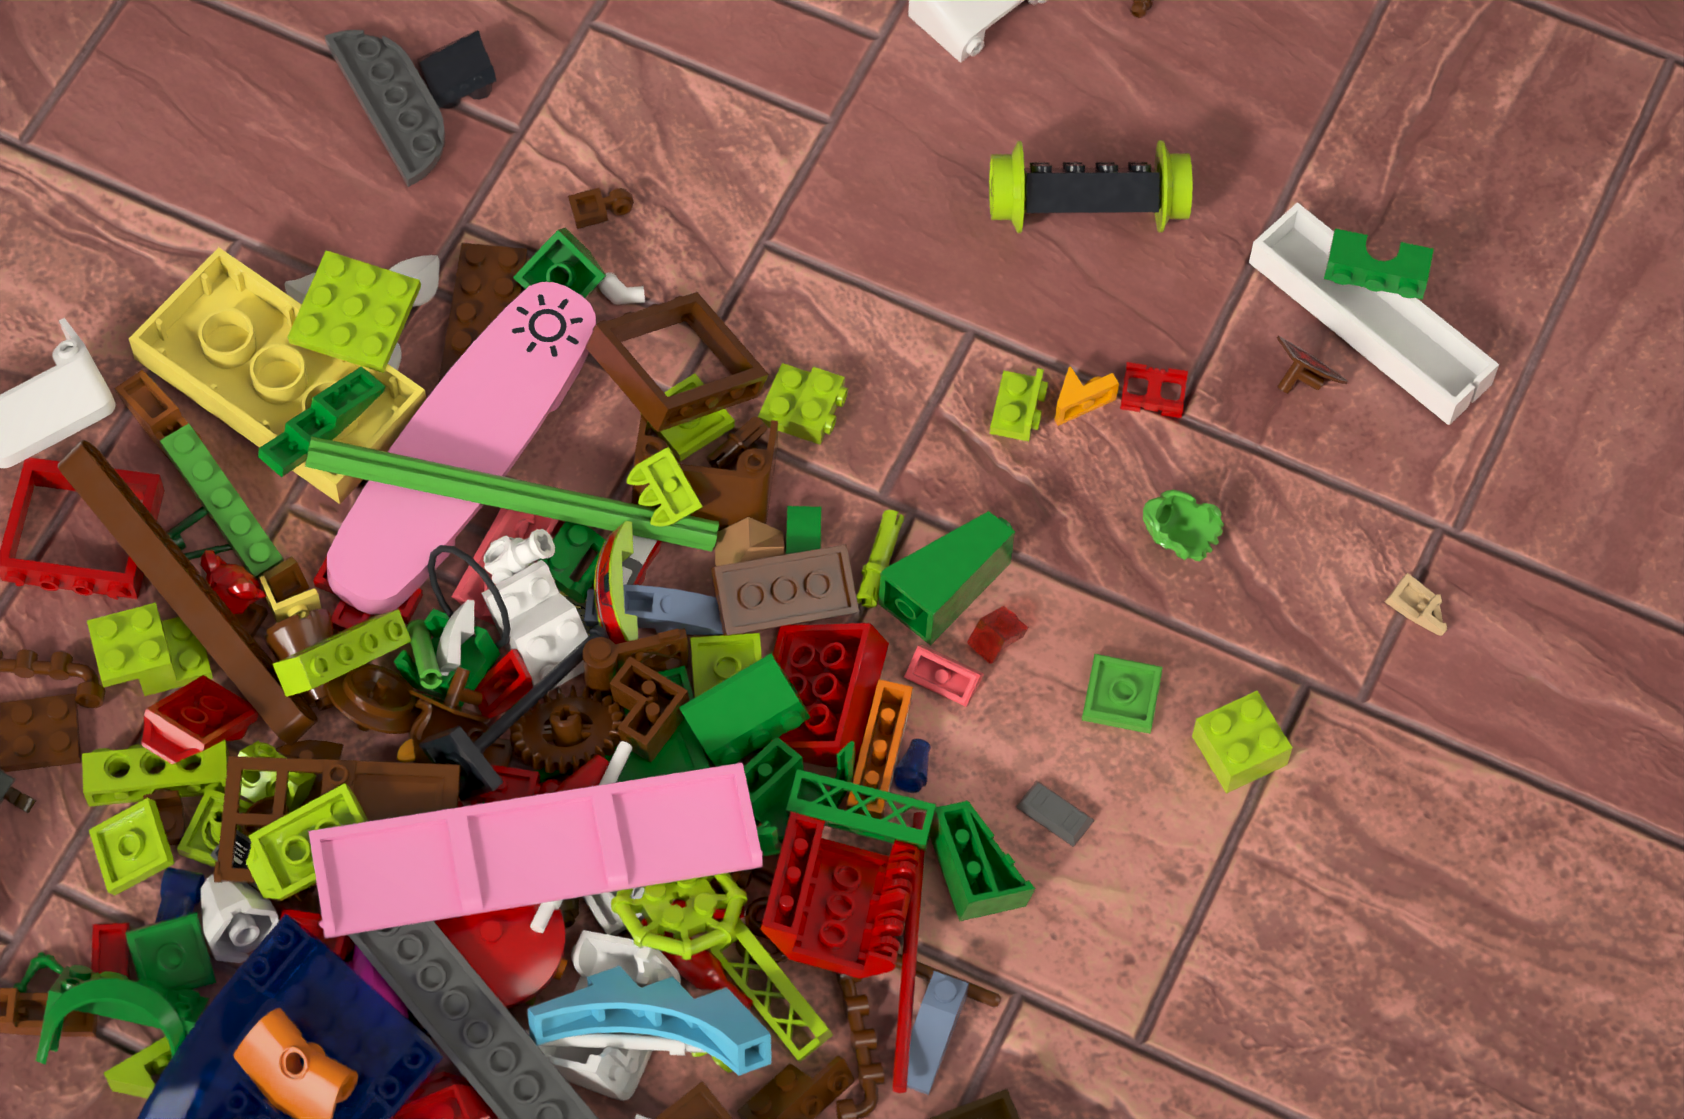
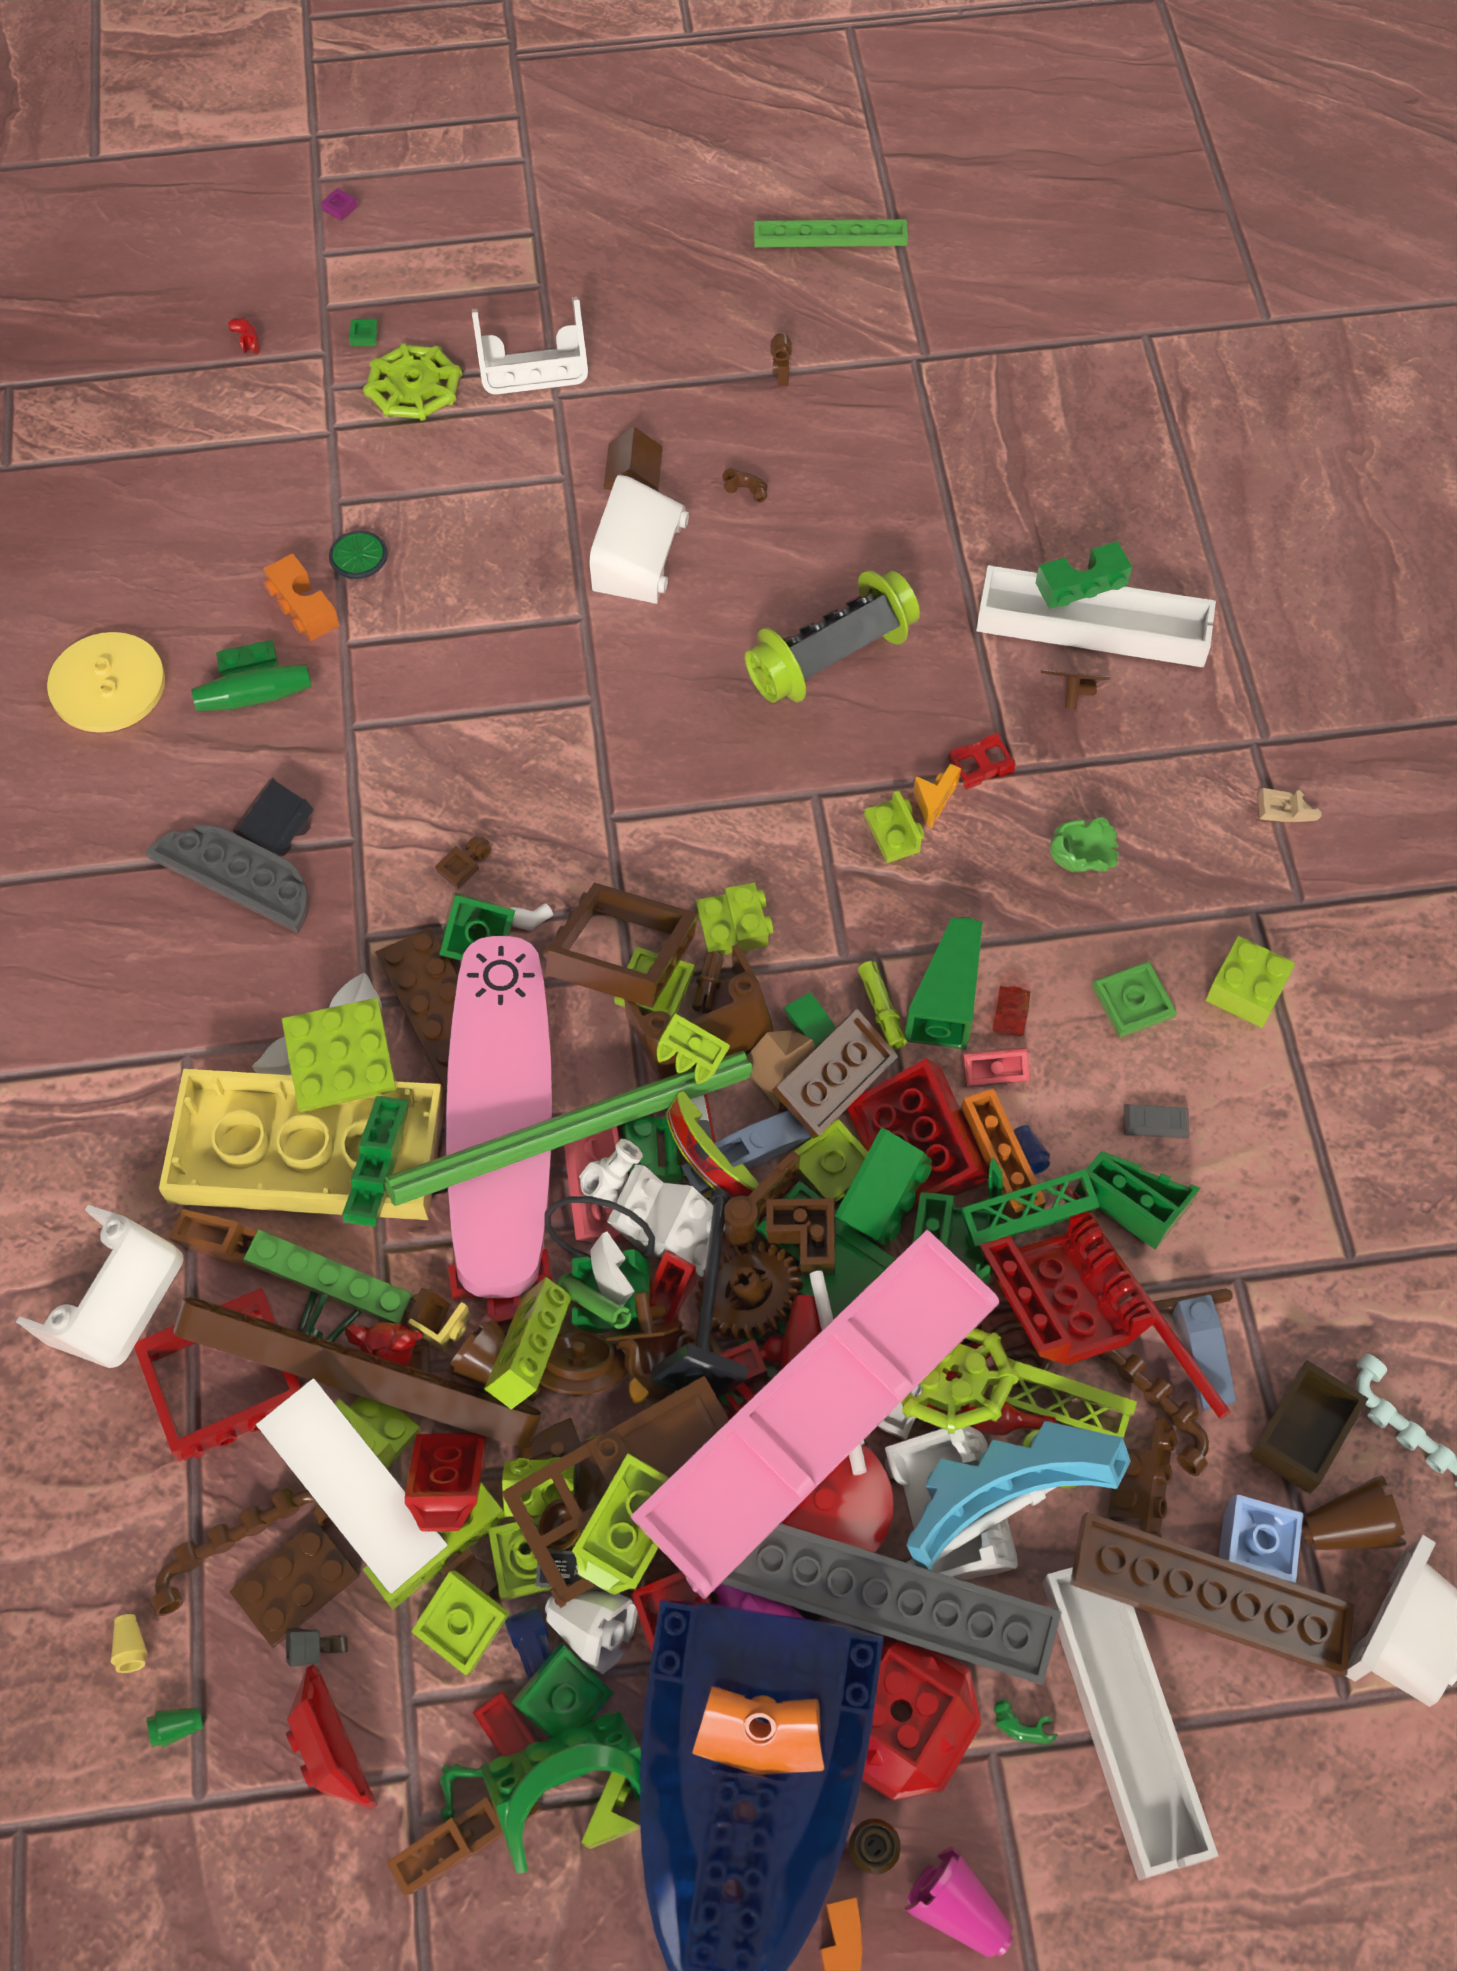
camera: 30 degrees left, 0 degrees up
none -> white tile [256,1378,447,1594]

